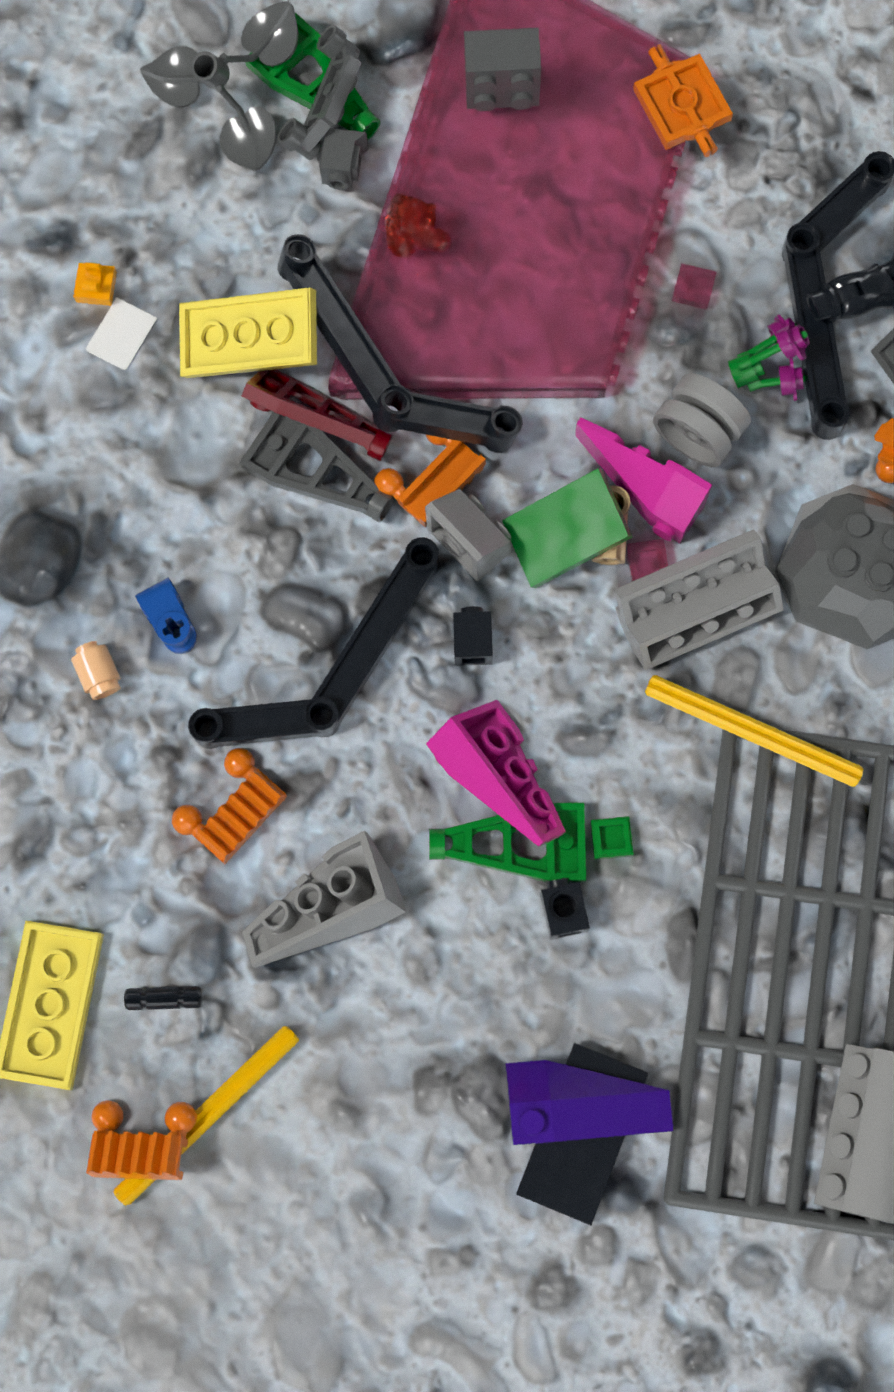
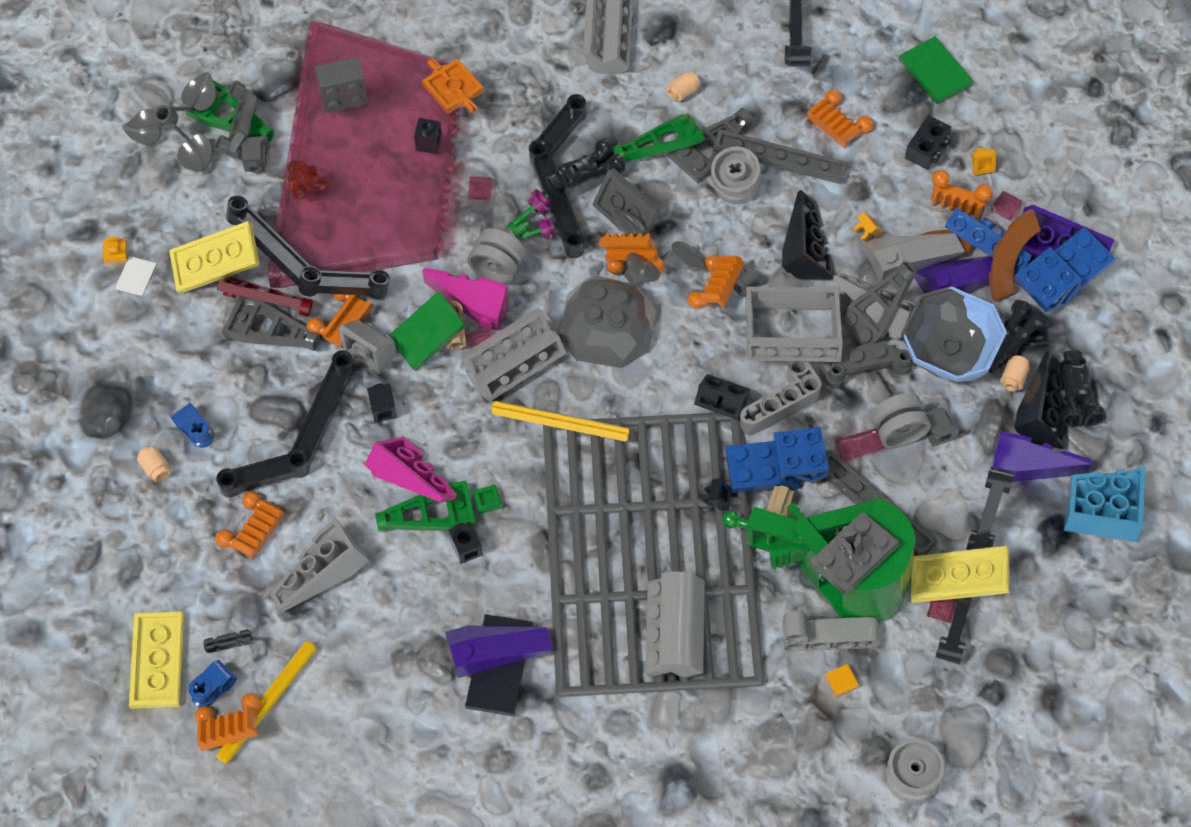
camera: 15 degrees left, 15 degrees down
none -> blue piece [188,660,237,708]
none -> black brick [414,118,442,154]

